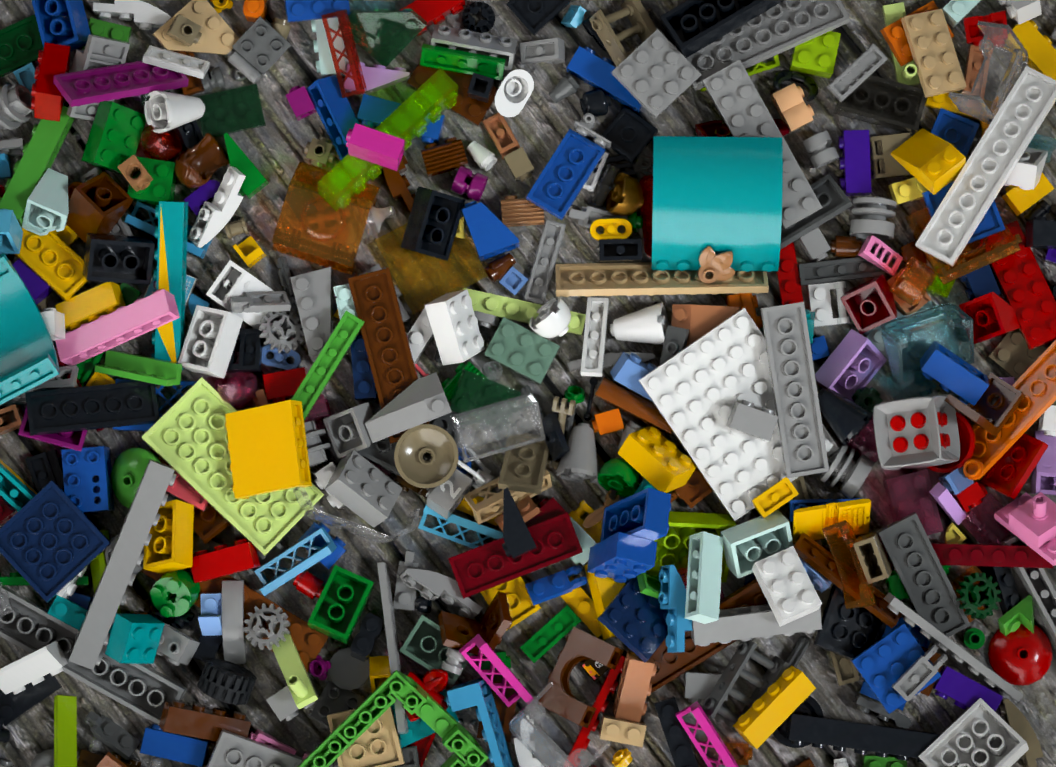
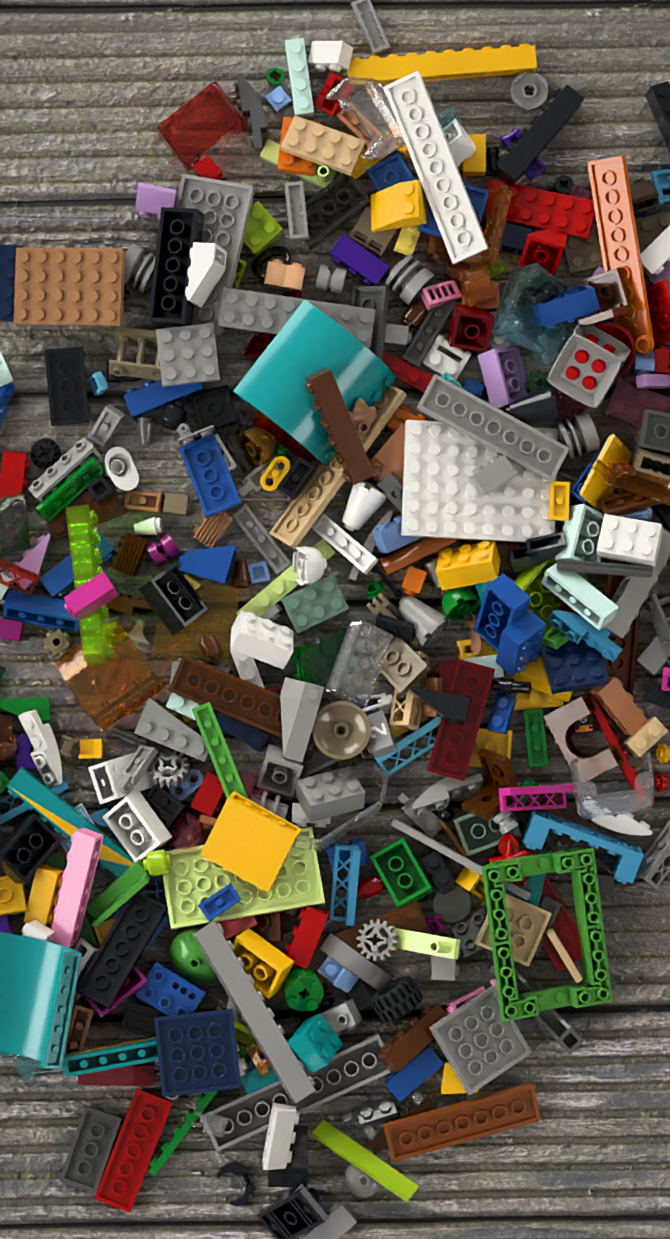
camera: 65 degrees left, 0 degrees up
none -> lime head [143,849,172,876]
none -> white slope [185,242,227,308]
none -> reddish brown brick [198,634,224,663]
none -> blue plate [198,883,242,922]
none -> clear orange plate [245,1042,271,1077]
none -> reddish brown brick [305,368,375,485]
none -> clear orange piece [439,819,466,856]
none -> black pin [491,679,532,694]
none -> black slope [509,531,567,573]
none -> black plate [520,281,559,305]
none -> dark grey axle [556,559,653,577]

